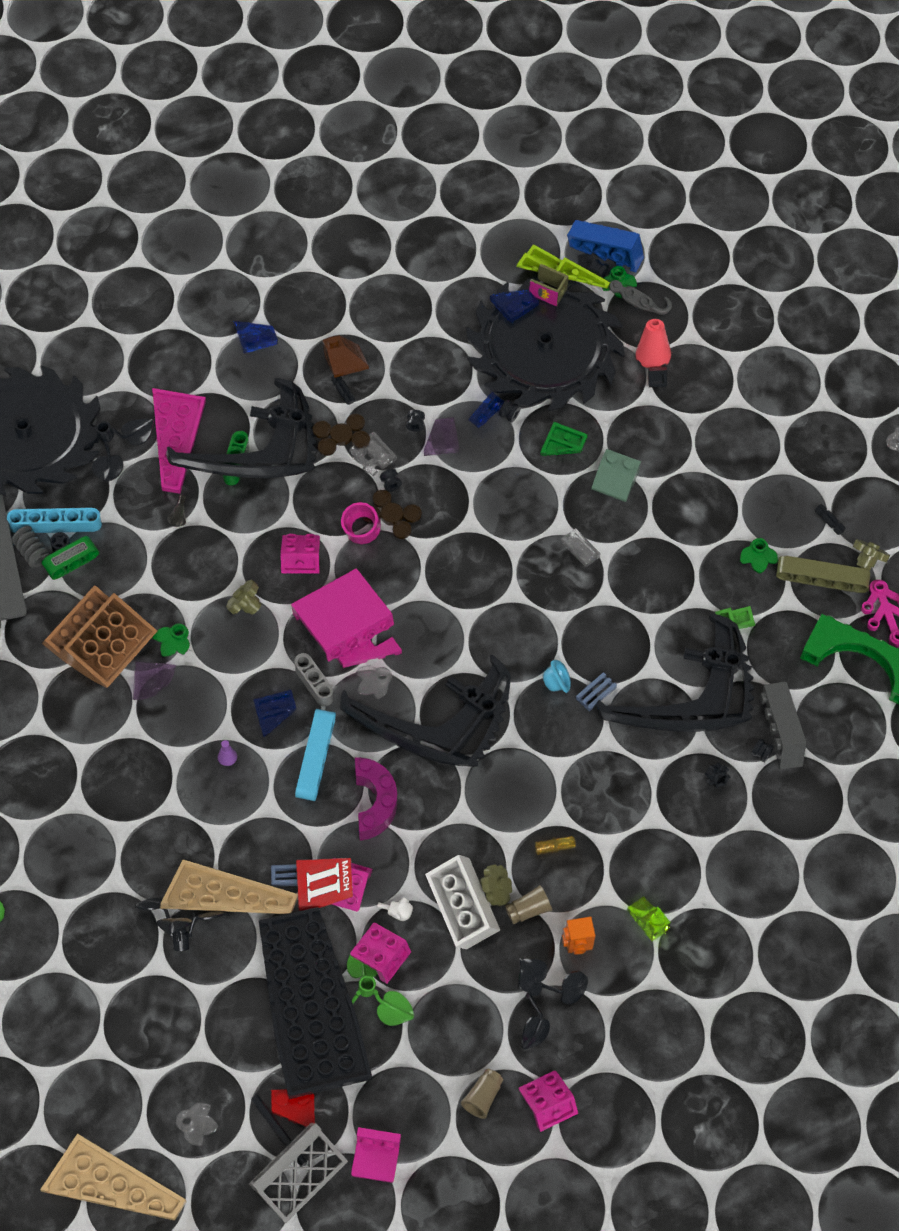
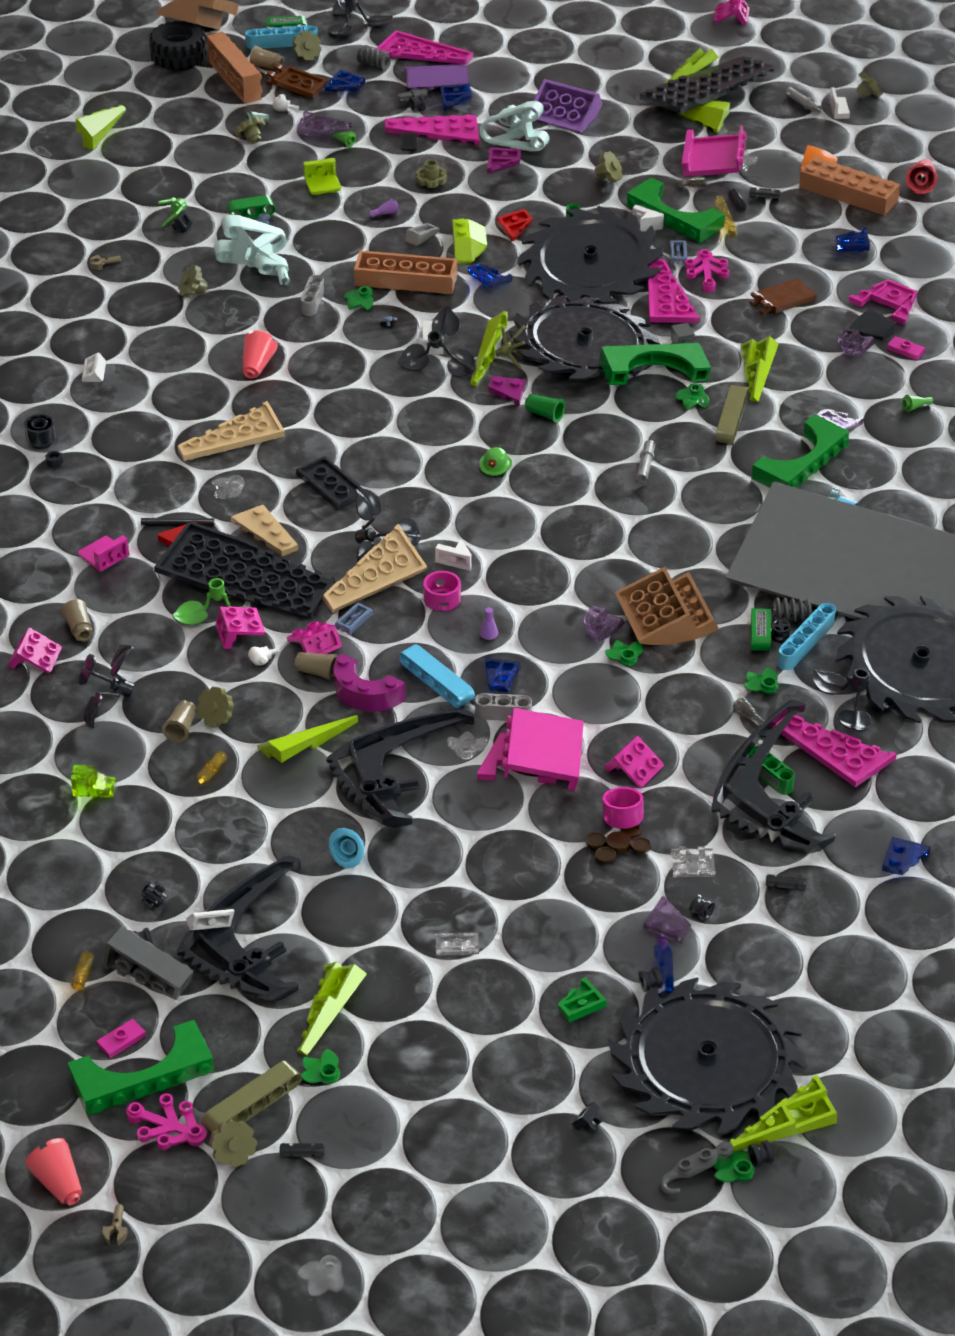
camera: 130 degrees right, 20 degrees down
olive plant [226,579,262,615] -> none
light grey fence [249,1123,348,1223] -> none
red sticker [296,858,353,911] -> none
dark brown piece [313,414,370,456] -> none
reddish brown slope [322,335,369,378] -> none
black wheel [379,469,402,492] -> none
white brick [425,855,500,949] -> none
clear blue wing [490,289,539,322] -> none
olive piece [529,264,568,306] -> none
orange brick [562,917,595,955] -> none
blue wedge [567,220,644,273] -> none
sand blue tile [576,672,617,712] -> none
sand green slope [592,449,641,502] -> none
coral cone [635,319,671,368] -> none
bright green slope [715,606,755,629] -> none
none -> clear yellow axle [70,950,94,991]
none -> dark pink plate [97,1019,146,1059]
none -> white slope [186,909,234,930]
none -> tan wing [231,505,298,556]
none -> lime wedge [257,715,358,763]
none -> dark tan plant [295,652,338,681]
none -> black tile [296,456,363,510]
none -> lime wedge [297,962,367,1055]
none -> dark pink piece [423,571,461,611]
none -> white slope [435,540,471,571]
none -> green plate [744,667,779,694]

